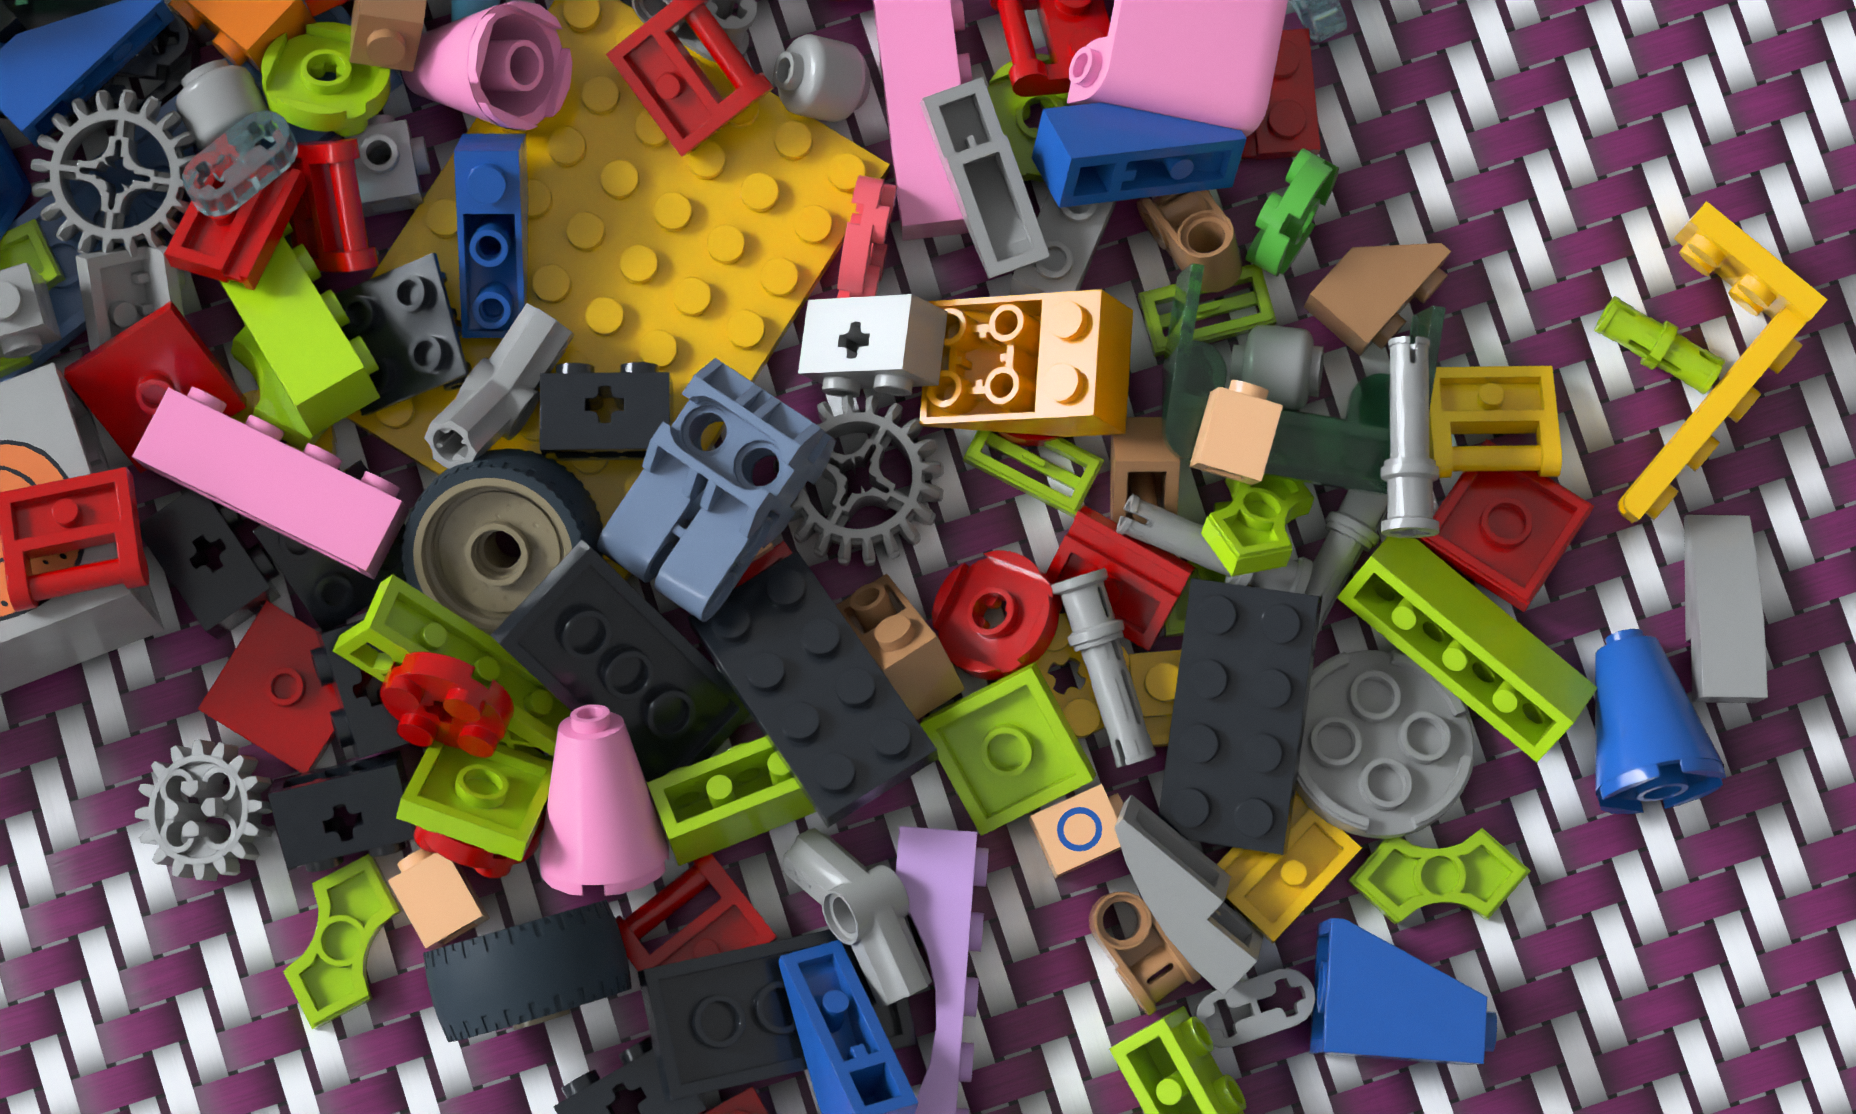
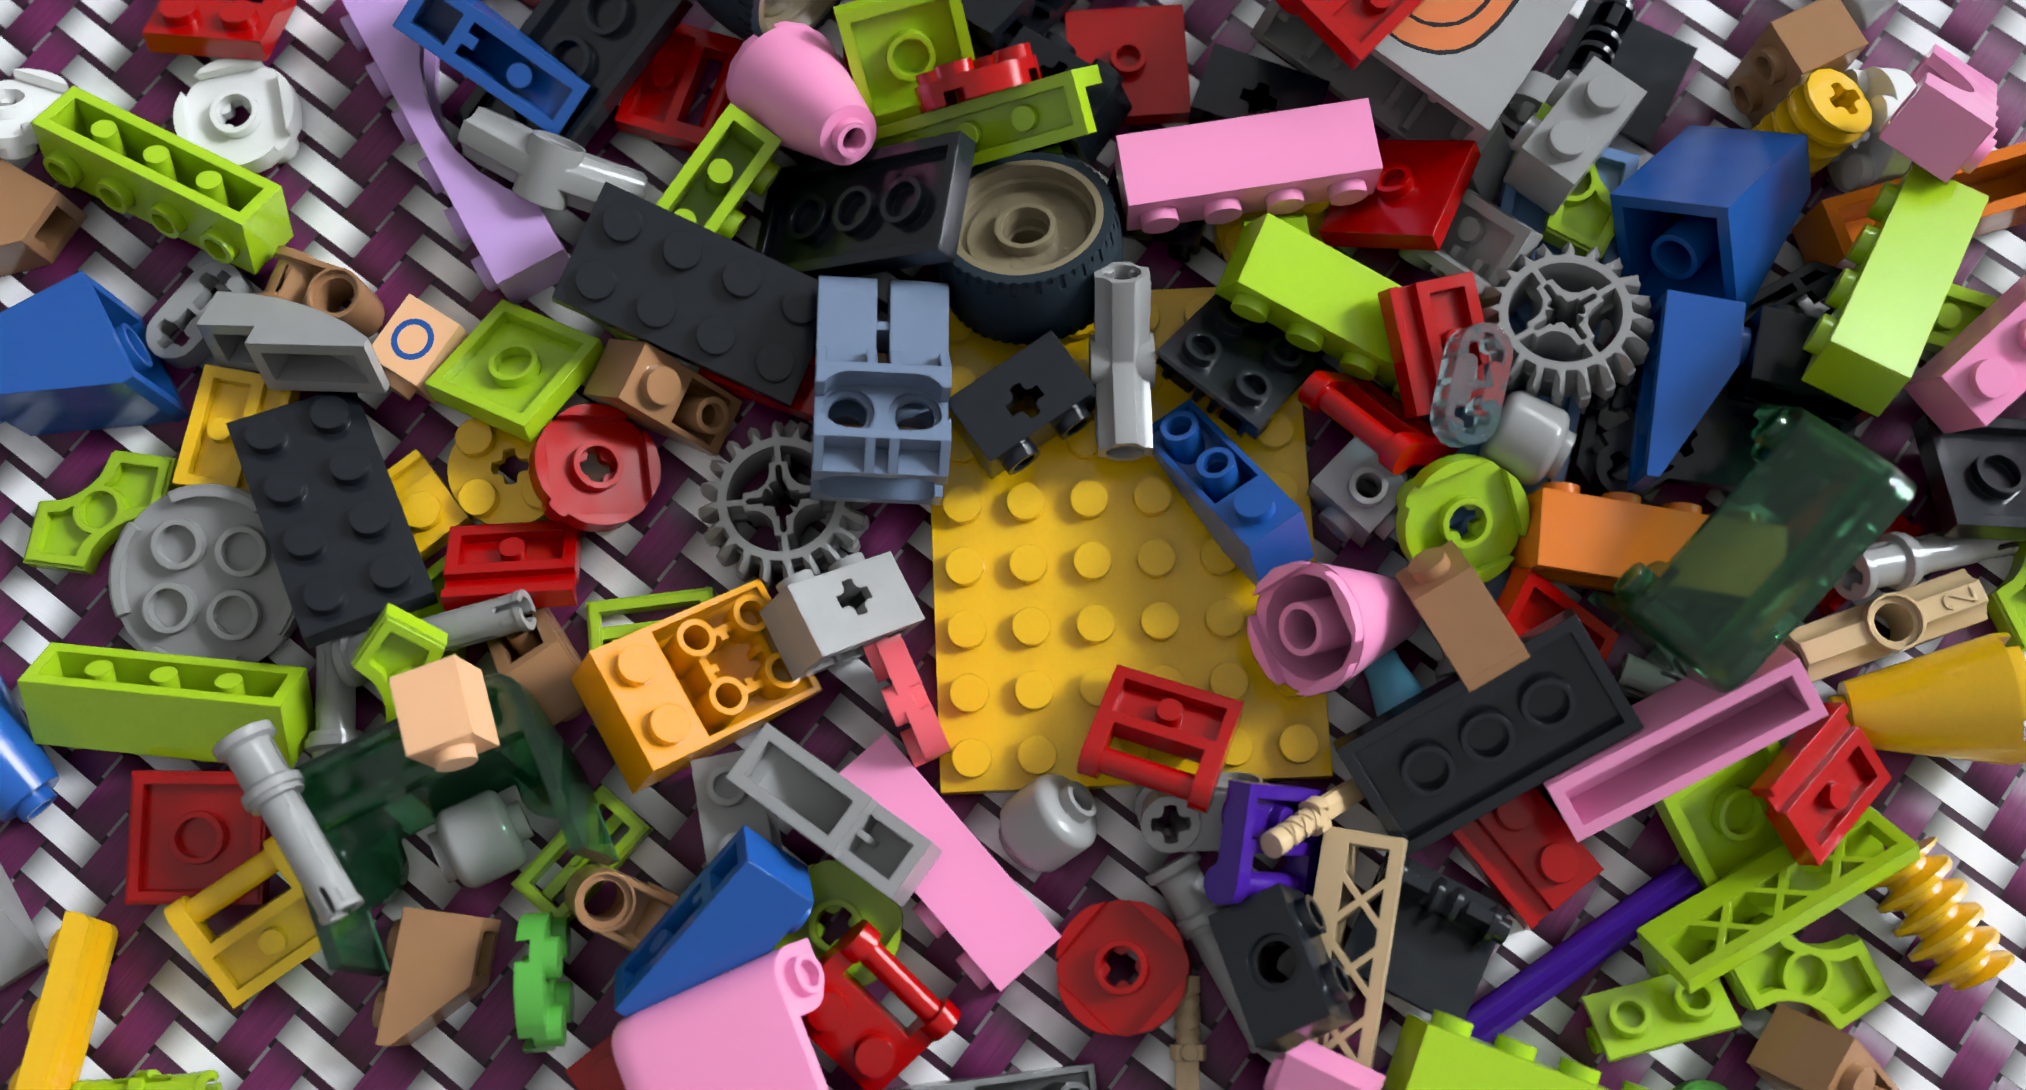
camera: 150 degrees right, 5 degrees down
light grey pin [1051,568,1157,768] -> none

